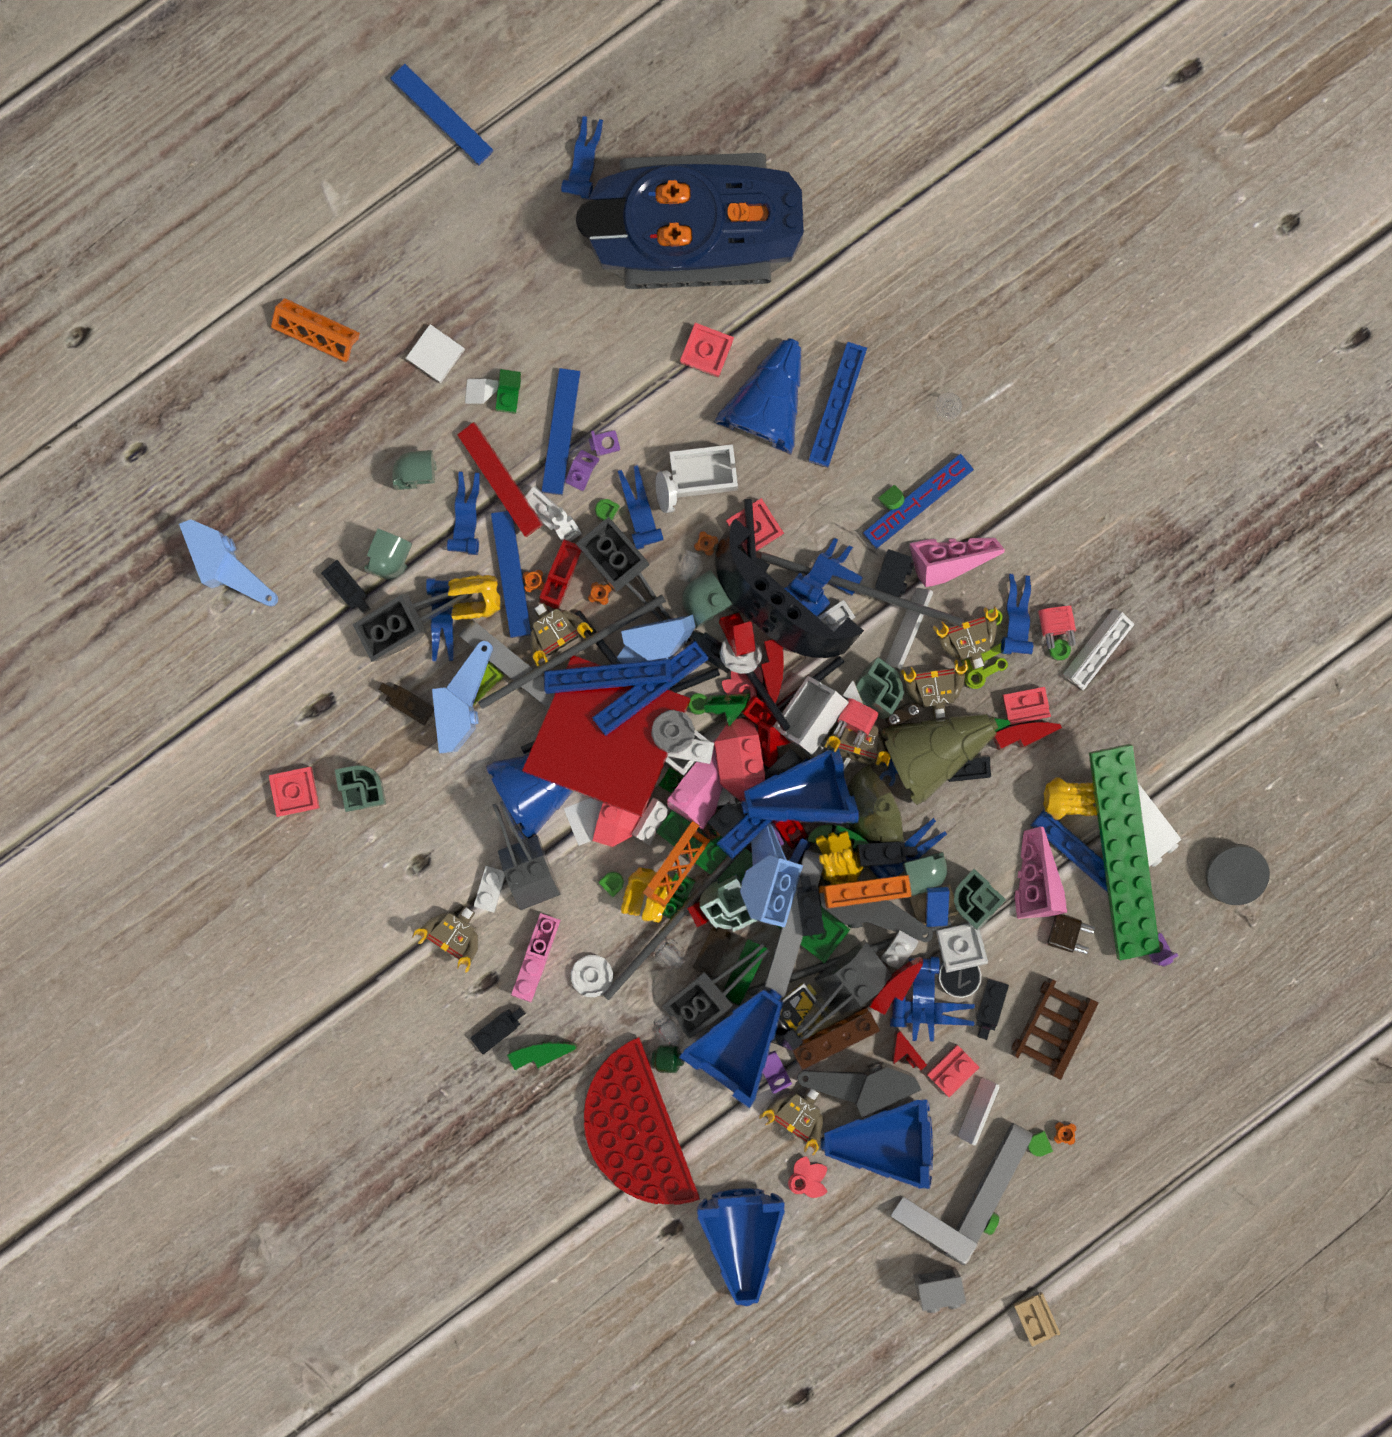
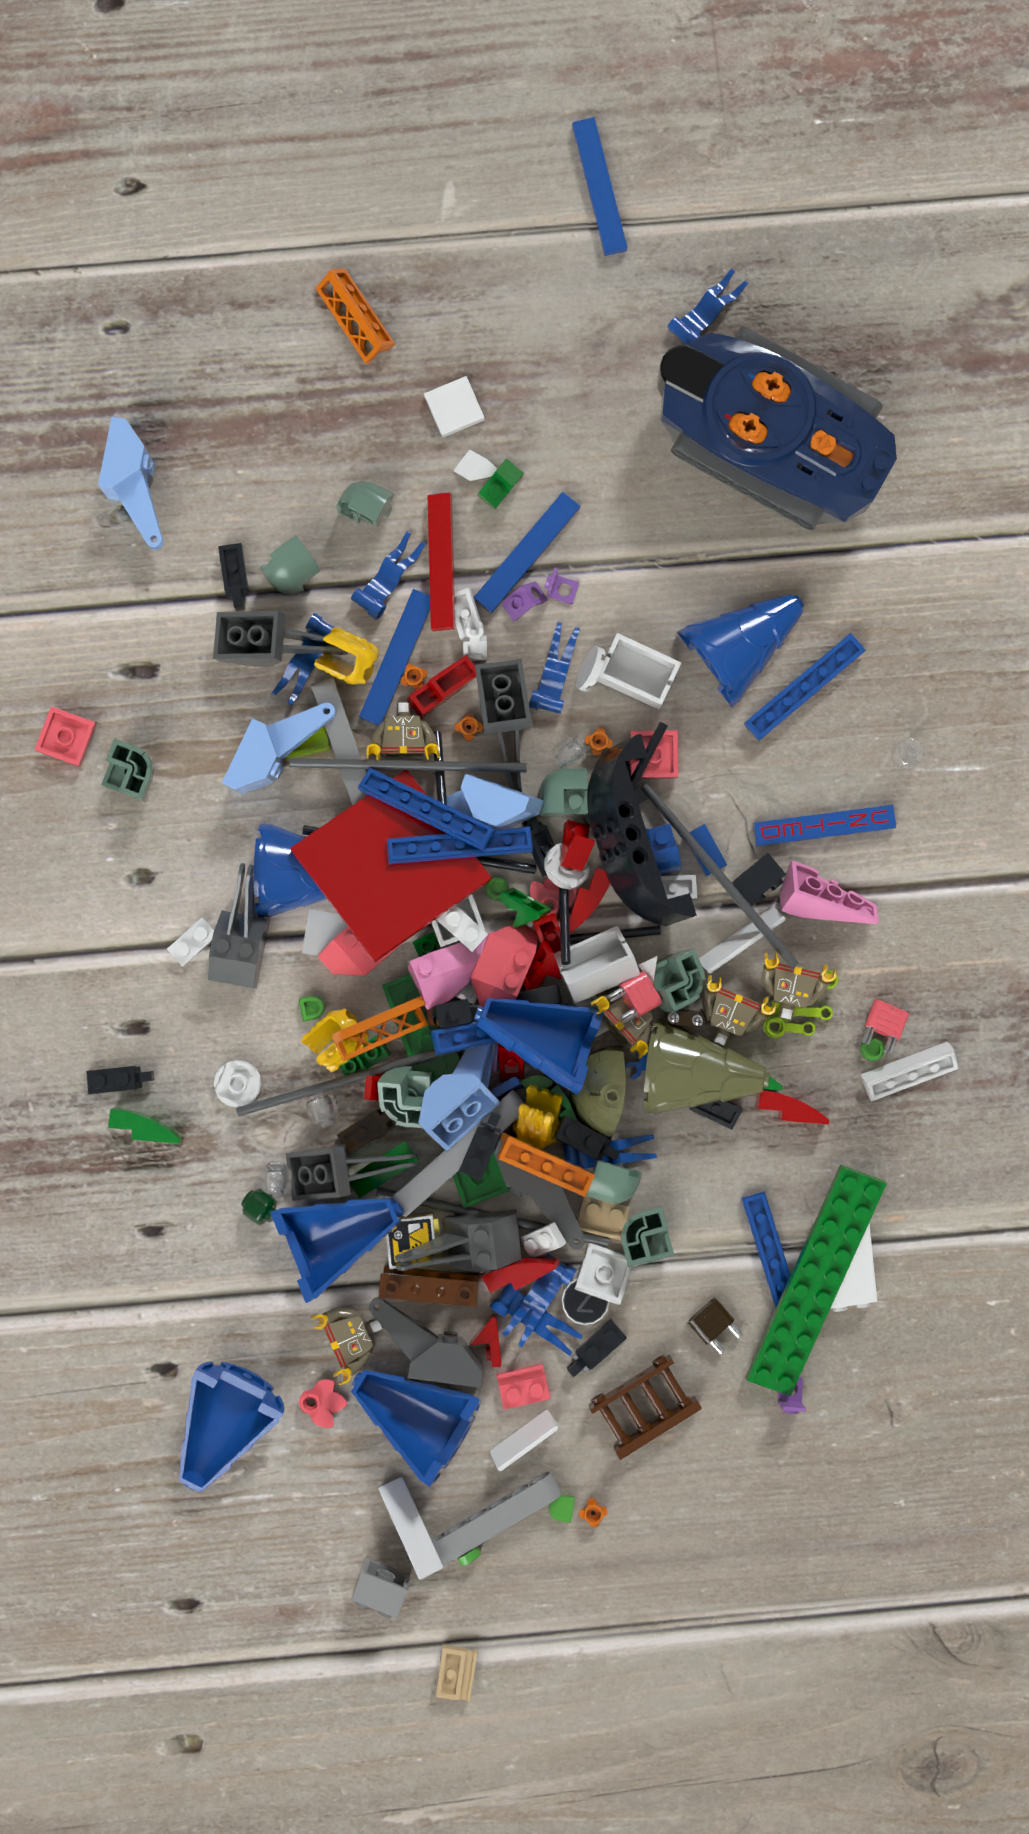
camera: 20 degrees right, 0 degrees up
dark brown hinge [378,682,434,726] -> none
dark tan torso [412,906,478,973] -> none
bright pink slope [511,913,561,1003] -> none
red plate [584,1037,700,1205] -> none
bright green tile [595,499,620,521] -> none
white plate [632,798,671,846] -> none
light grey tile [652,710,695,753] -> none
coral plate [680,323,734,378] -> none
medium lavender bracket [763,1051,792,1094] -> none
black piece [771,1027,803,1051] -> none
blue flag [791,538,853,604] -> none
bright green tile [879,485,905,510] -> none
blue tile [925,887,950,927] -> none
blue flag [1001,574,1034,655] -> none
coral plate [1002,687,1051,725] -> none
bright pink wedge [1015,826,1067,919] -> none
yellow piece [1043,777,1097,820] -> none
dark grey piece [1206,844,1270,905] -> none

